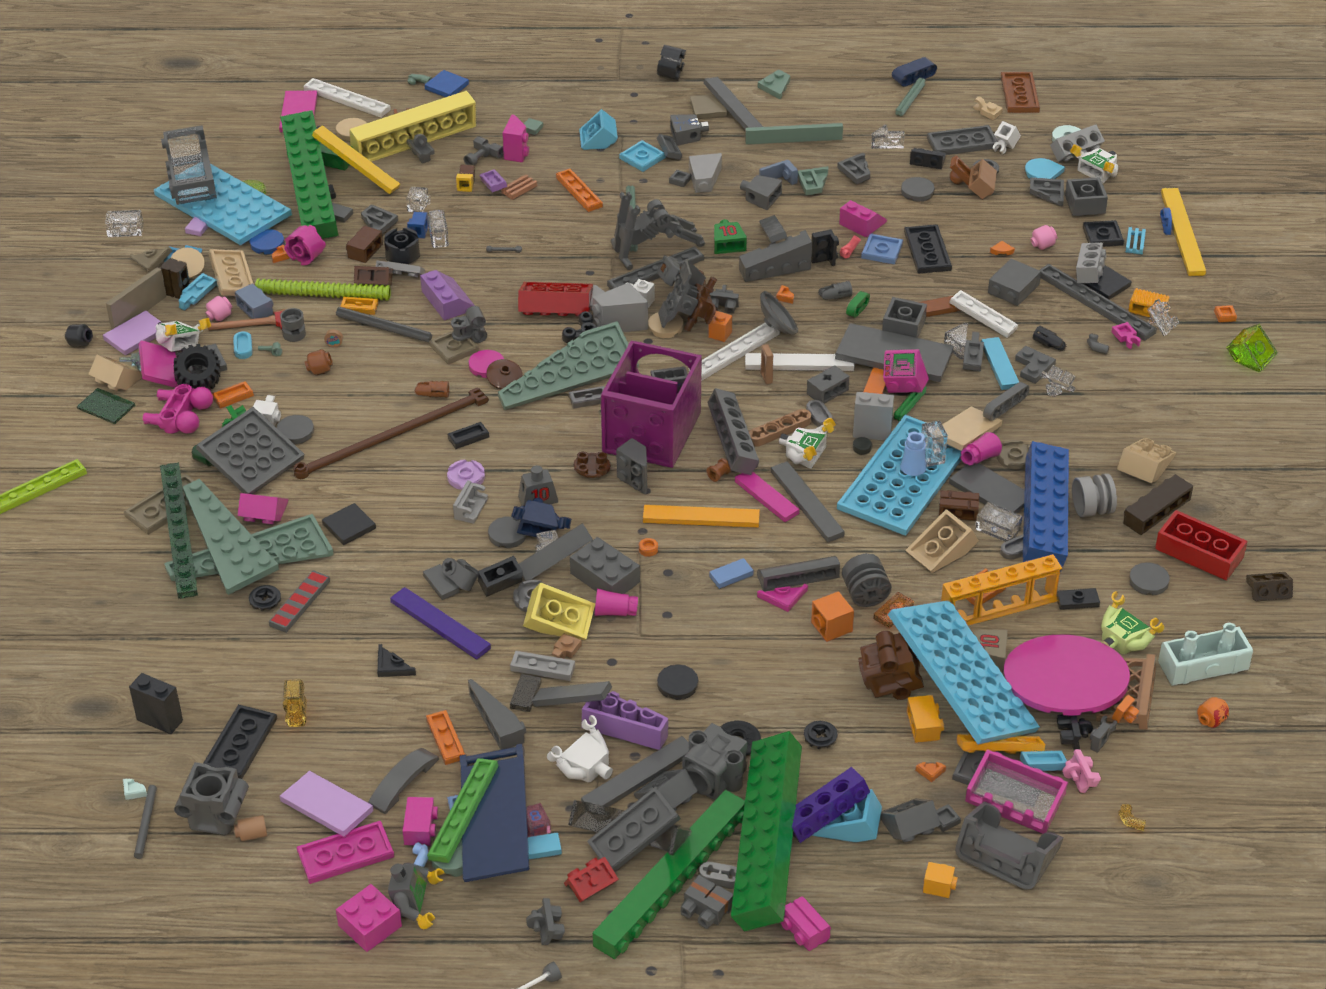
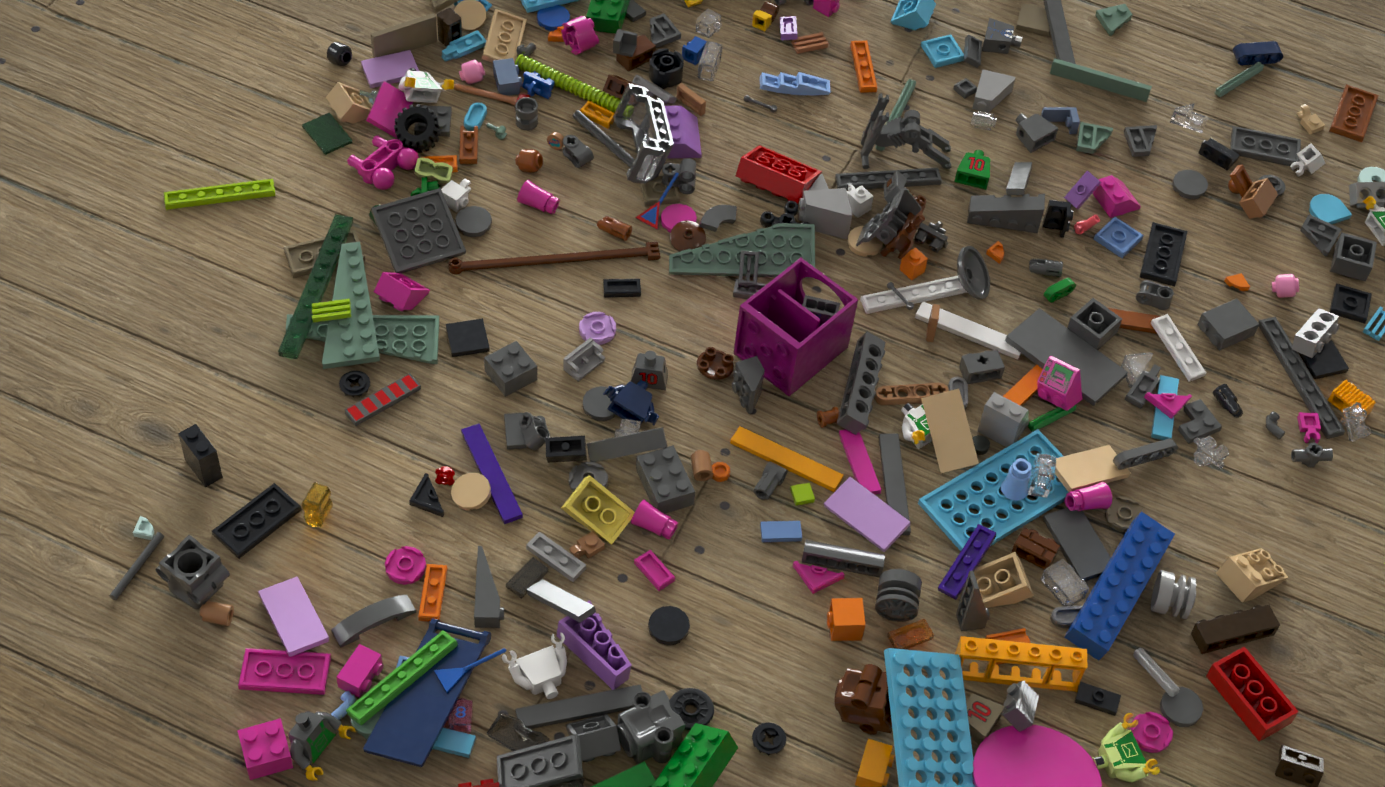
camera: 20 degrees right, 10 degrees up
none -> lime tile [312,299,351,323]
none -> dark pink tile [385,546,426,585]
none -> yellowish green brick [415,158,453,183]
none -> blue piece [434,648,506,693]
none -> red plate [435,466,455,486]
none -> tan tile [451,473,491,511]
none -> dark orange hinge [459,126,478,164]
none -> dark grey brick [484,341,538,397]
none -> dark grey arm [516,43,536,57]
none -> dark pink plant [517,180,560,214]
none -> blue hips [522,71,554,99]
none -> dark grey piece [563,135,594,168]
none -> dark grey panel [613,29,638,57]
none -> dark grey windscreen [613,83,674,184]
none -> dark pink tile [634,550,675,591]
none -> piece [635,173,679,230]
none -> medium nougat tile [677,83,706,116]
none -> medium nougat brick [690,450,713,481]
none -> dark grey tile [699,205,737,232]
none -> dark grey tile [738,251,759,288]
none -> dark grey piece [753,461,788,500]
none -> light blue slope [760,72,830,96]
none -> lime tile [790,483,815,506]
none -> lavender tile [824,477,910,552]
none -> dark grey hinge [887,282,914,310]
none -> tan tile [921,389,979,474]
none -> dark purple plate [938,524,996,600]
none -> dark grey slope [956,571,990,631]
none -> clear brick [971,111,997,131]
none -> dark grey brick [1002,681,1039,732]
none -> medium lavender plate [1064,171,1102,209]
none -> dark pink tile [1130,712,1173,753]
none -> light grey axle [1133,648,1180,697]
none -> dark grey piece [1136,280,1174,310]
none -> dark pink tile [1144,392,1192,419]
none -> dark grey axle [1291,443,1333,467]

